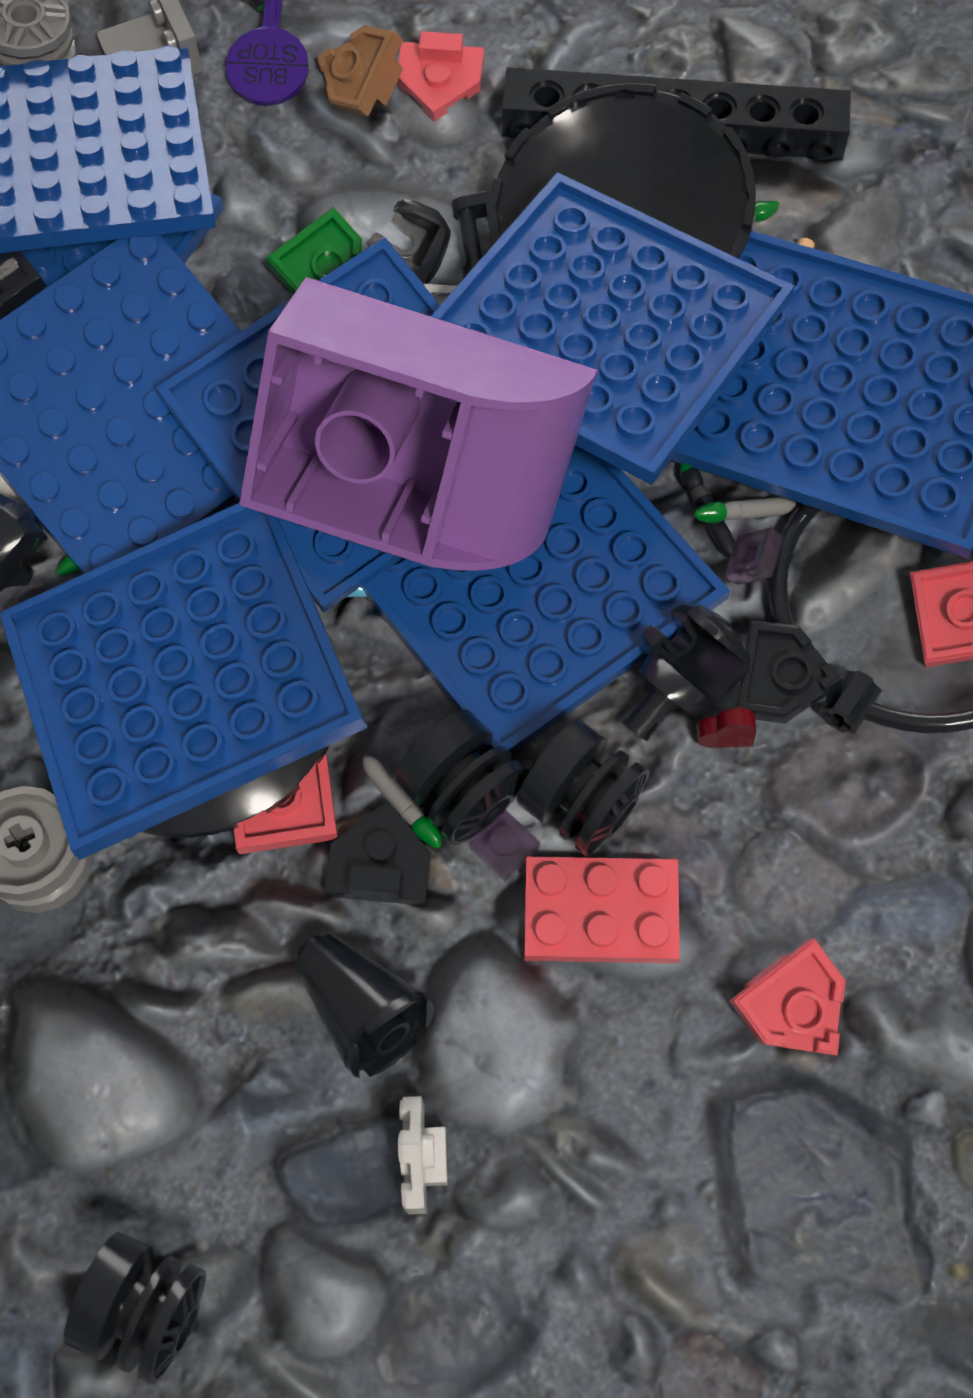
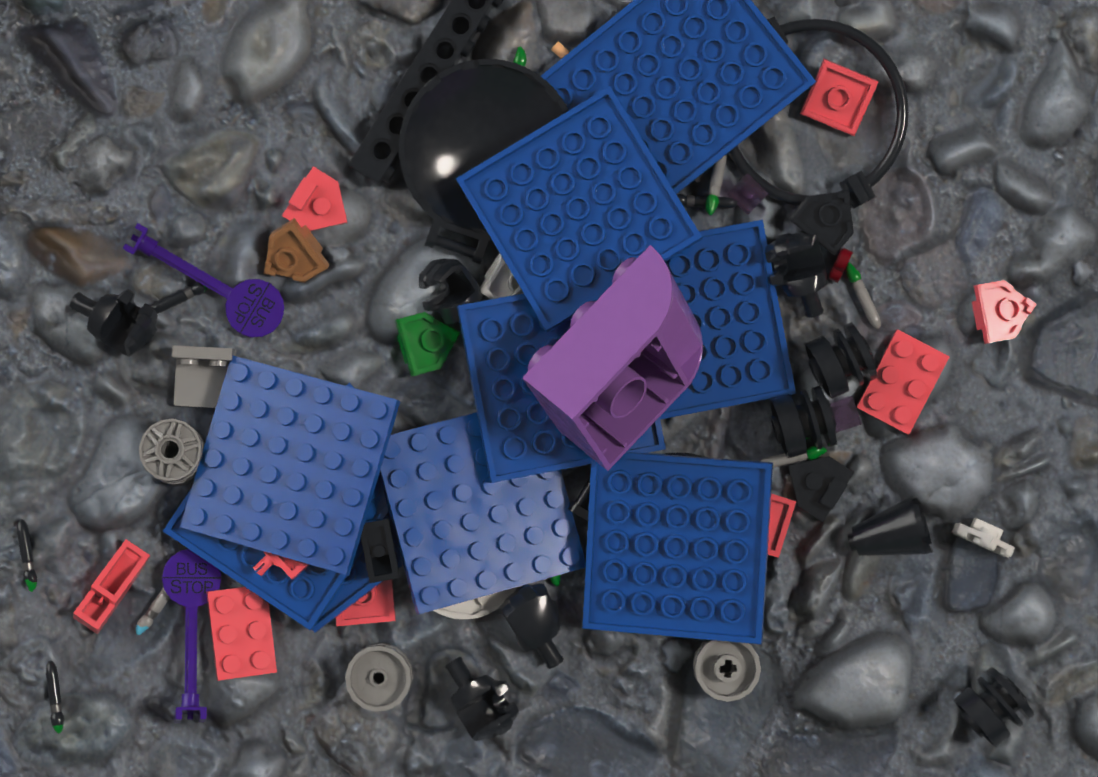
camera: 65 degrees left, 20 degrees up
none -> light grey piece [846,262,881,329]

